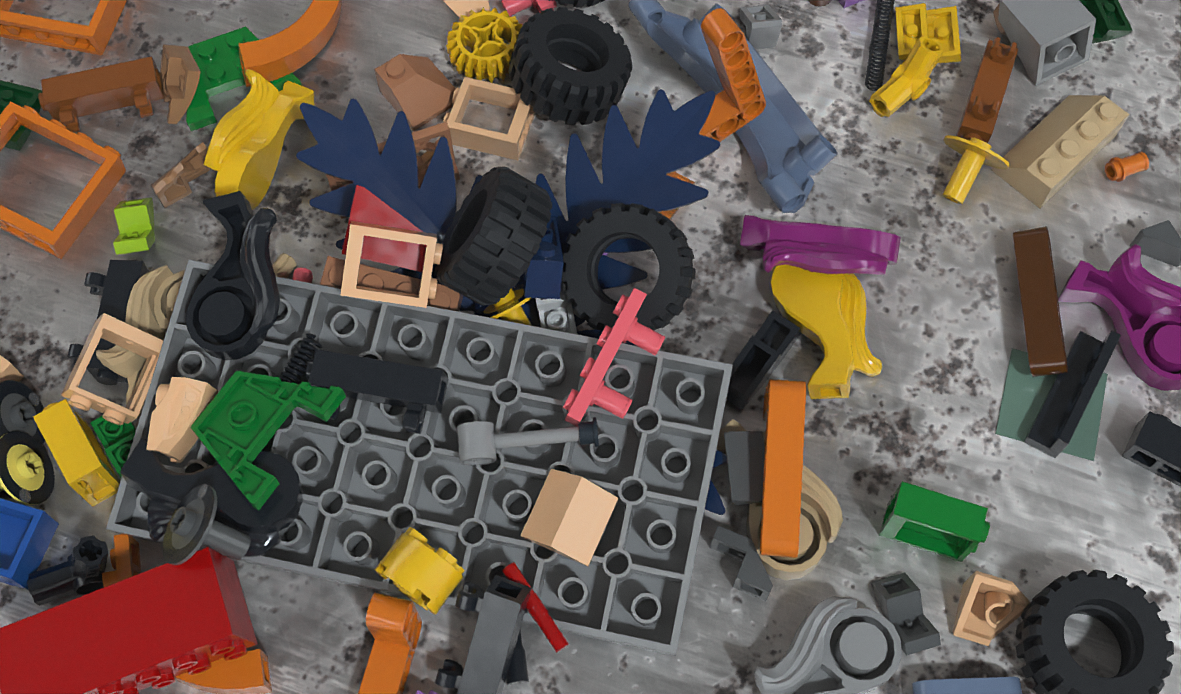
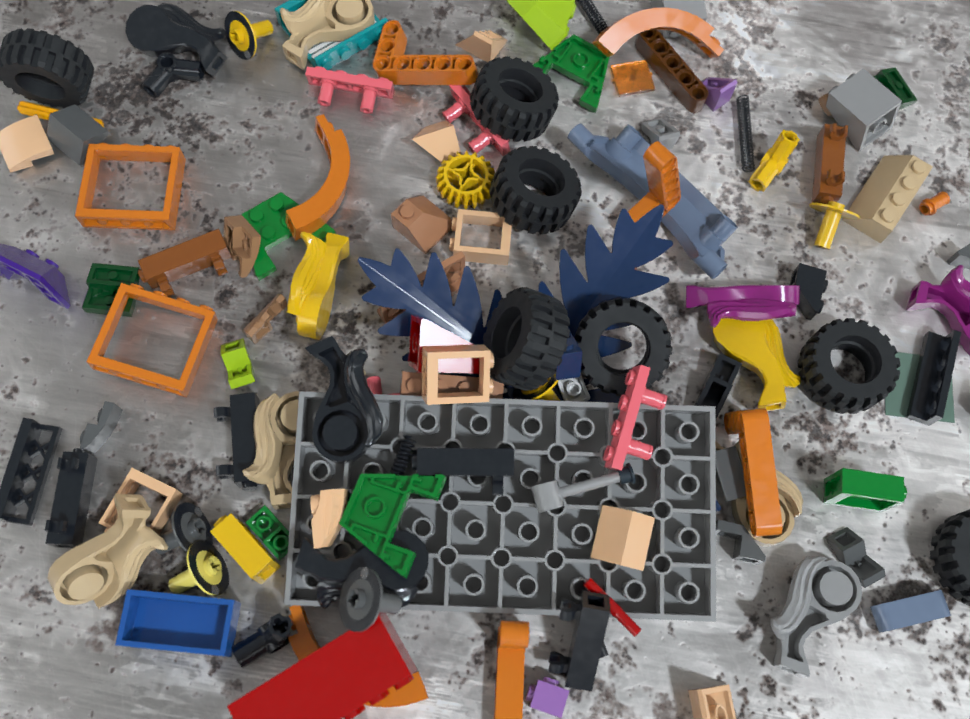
camera: 15 degrees left, 5 degrees up
light nougat window [61,313,164,425] -> none
yellow brick [374,527,465,615] -> none
yellow slope [895,3,961,63] -> none
light nougat slope [953,571,1031,646] -> none
reddish brown beam [1013,226,1068,377] -> none
none -> black slope [790,263,828,320]
none -> black tyre [798,318,901,414]

